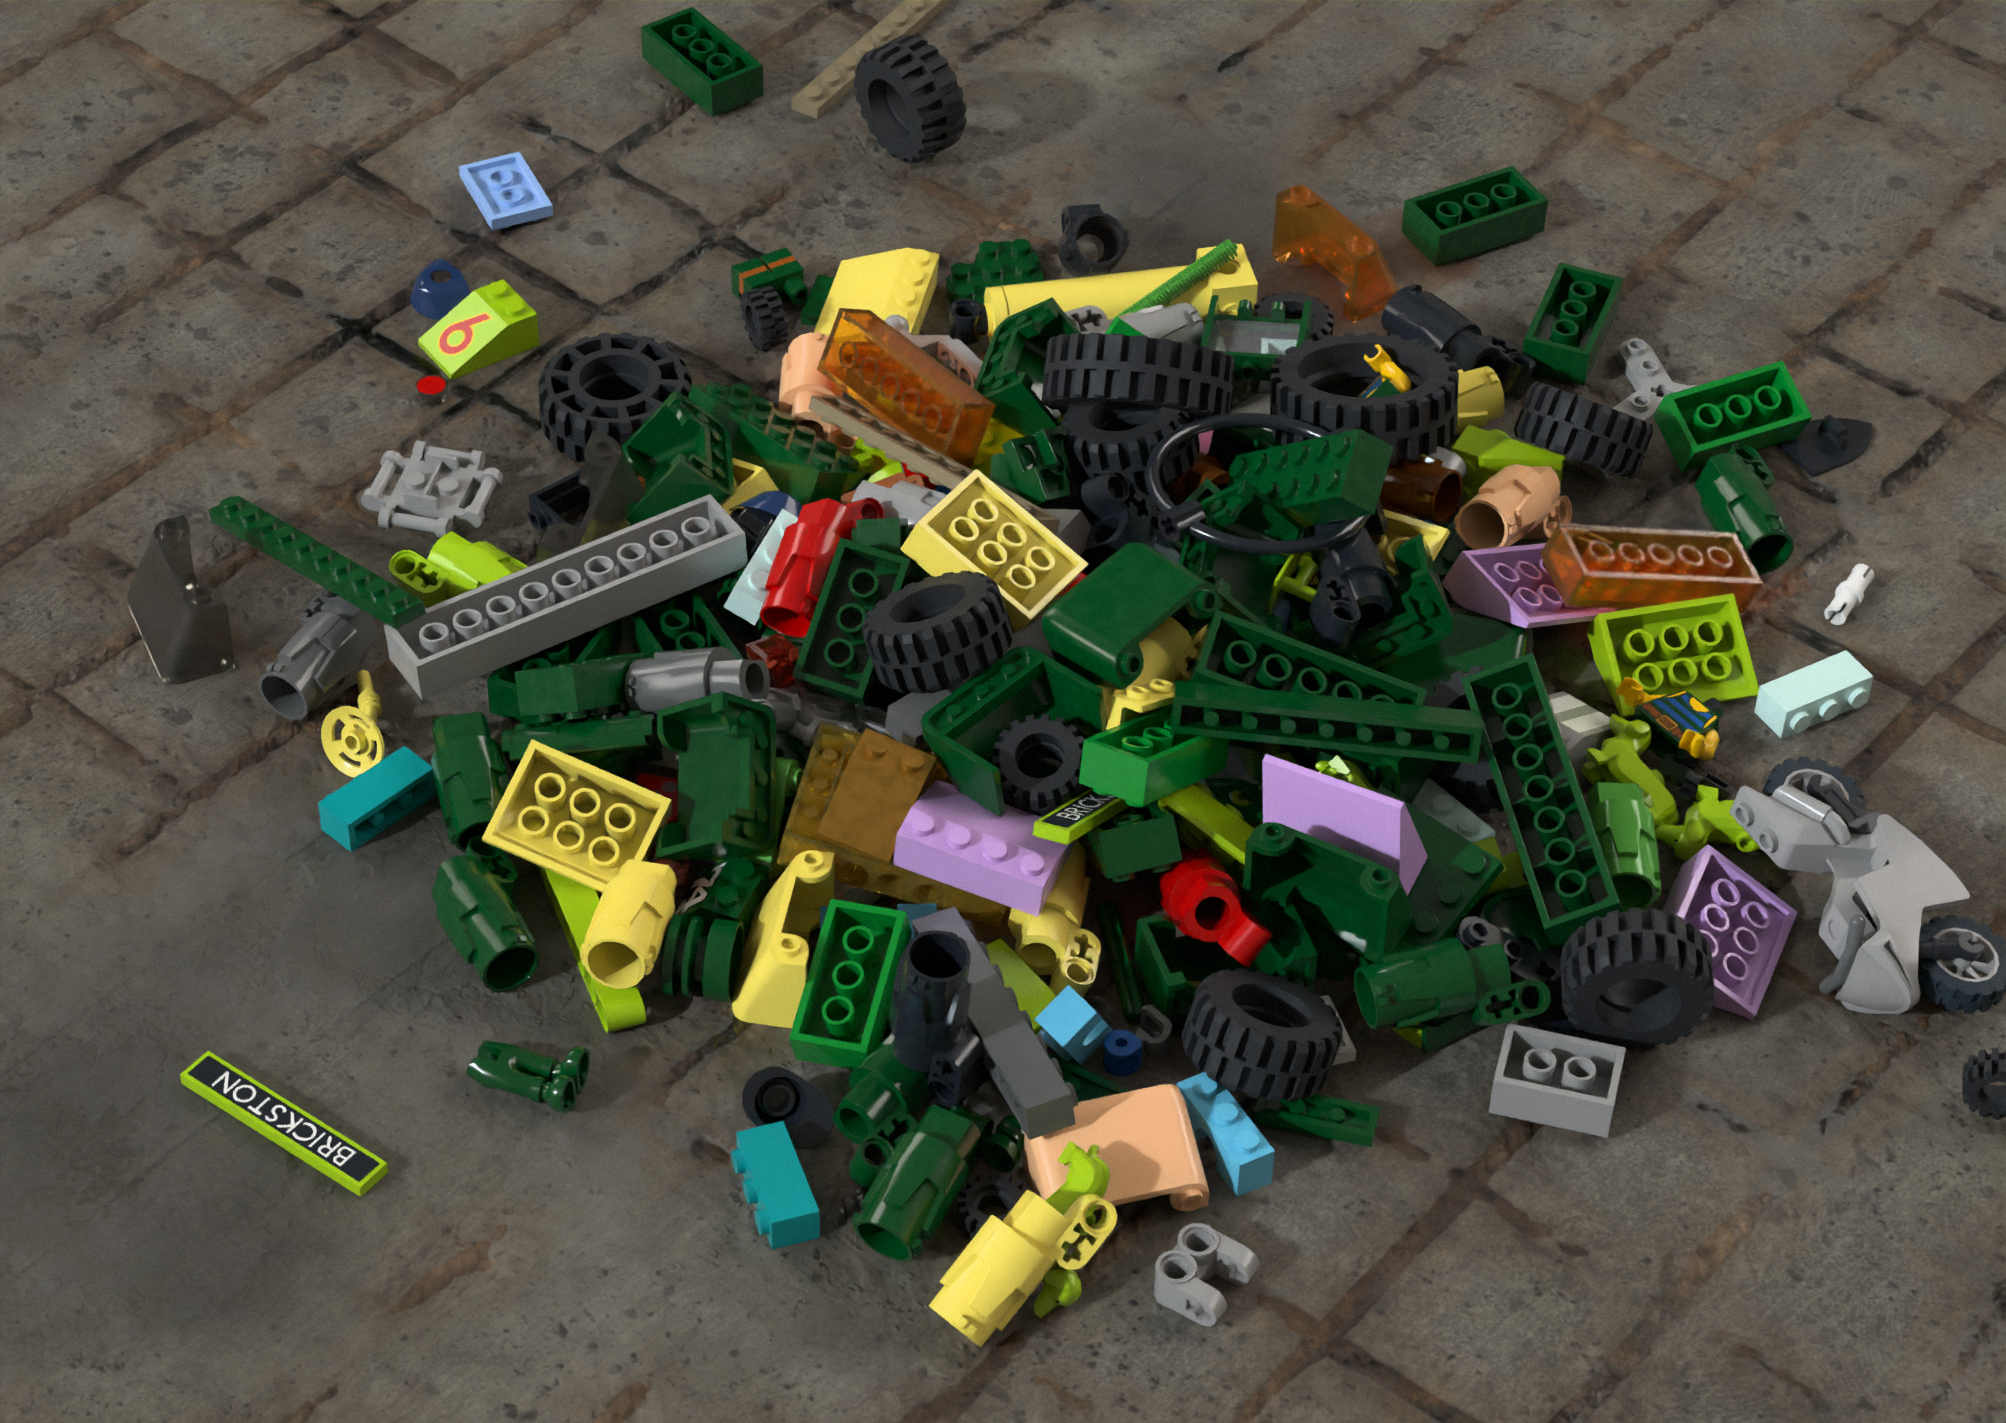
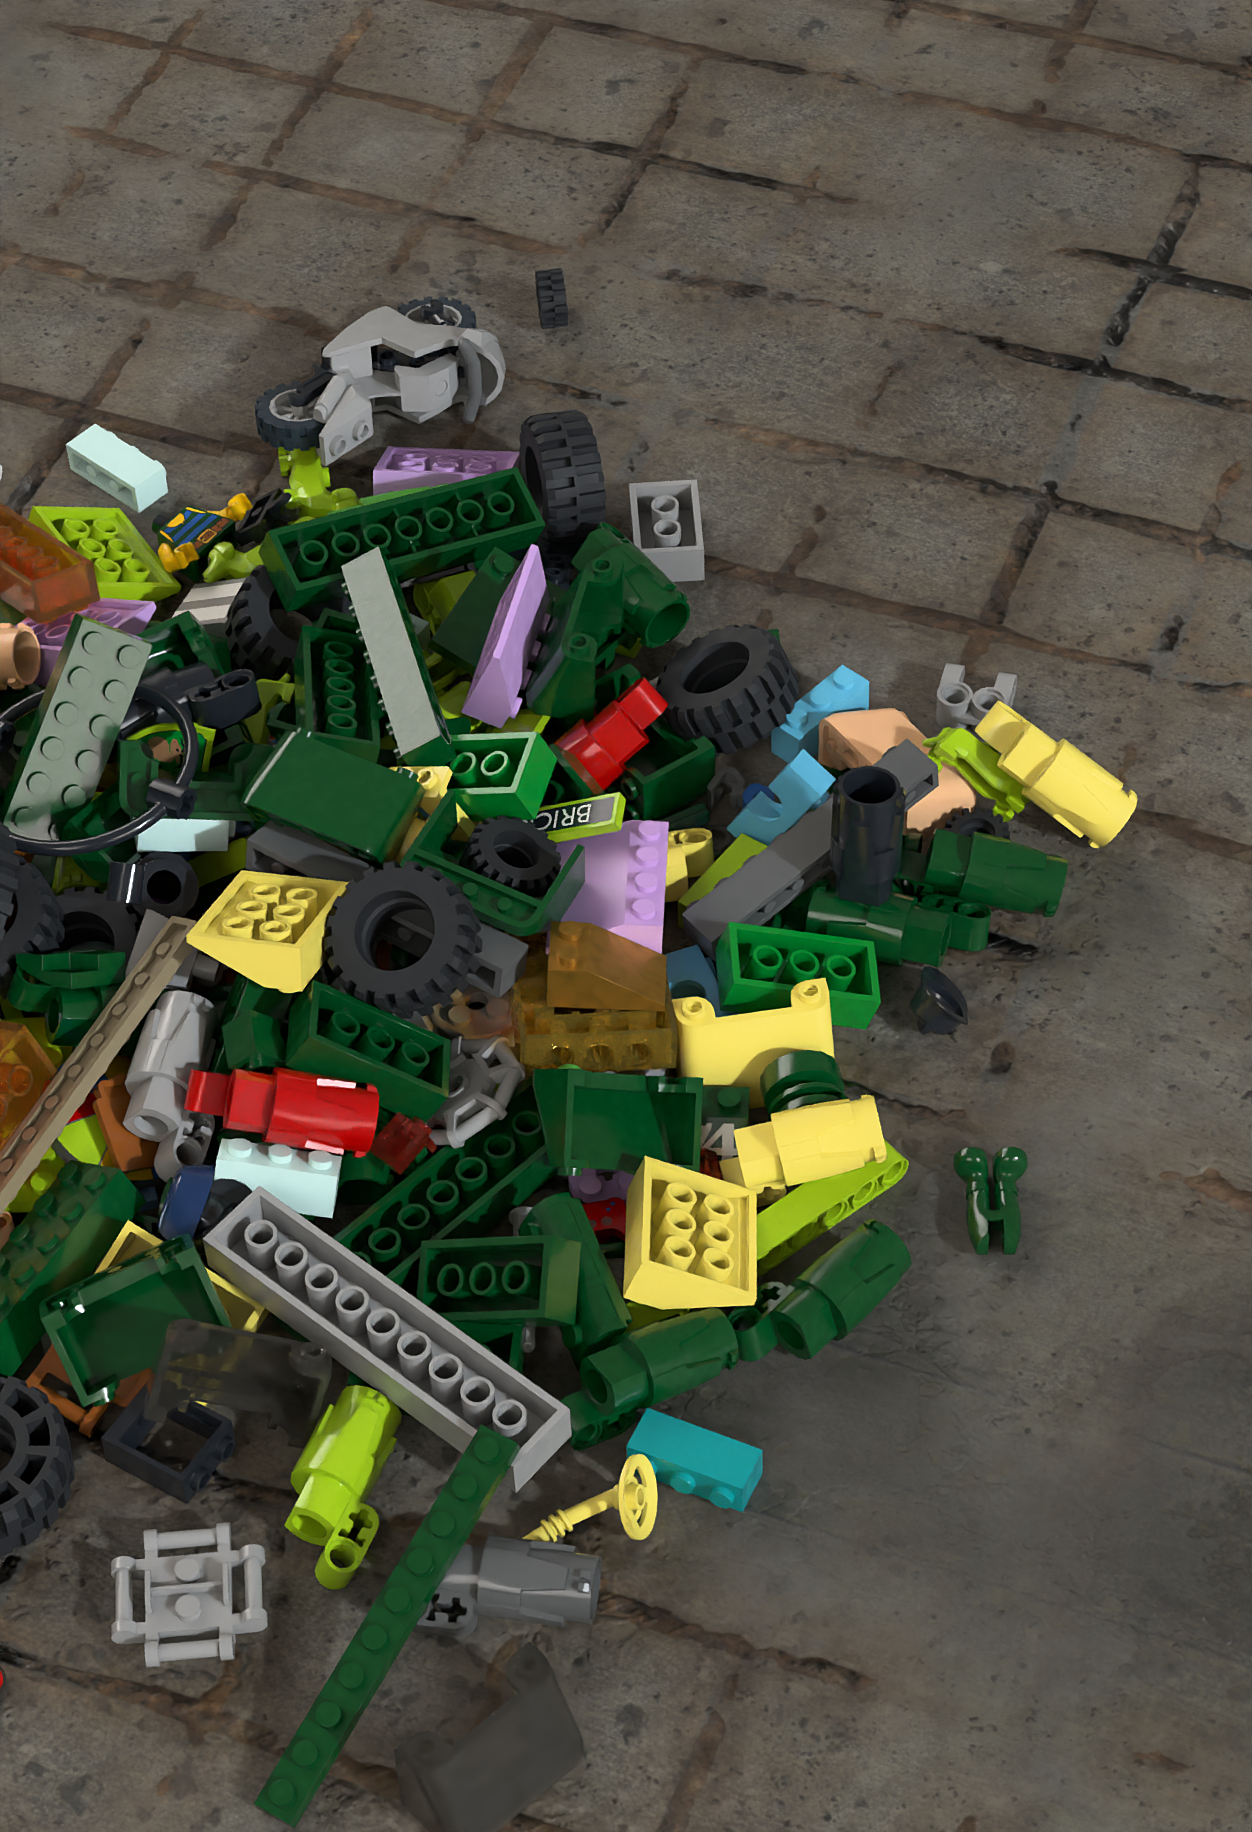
camera: 105 degrees left, 5 degrees up
tile [180,1051,389,1197] -> none
dark grey piece [625,647,797,734] -> none
teal brick [731,1121,820,1250] -> none

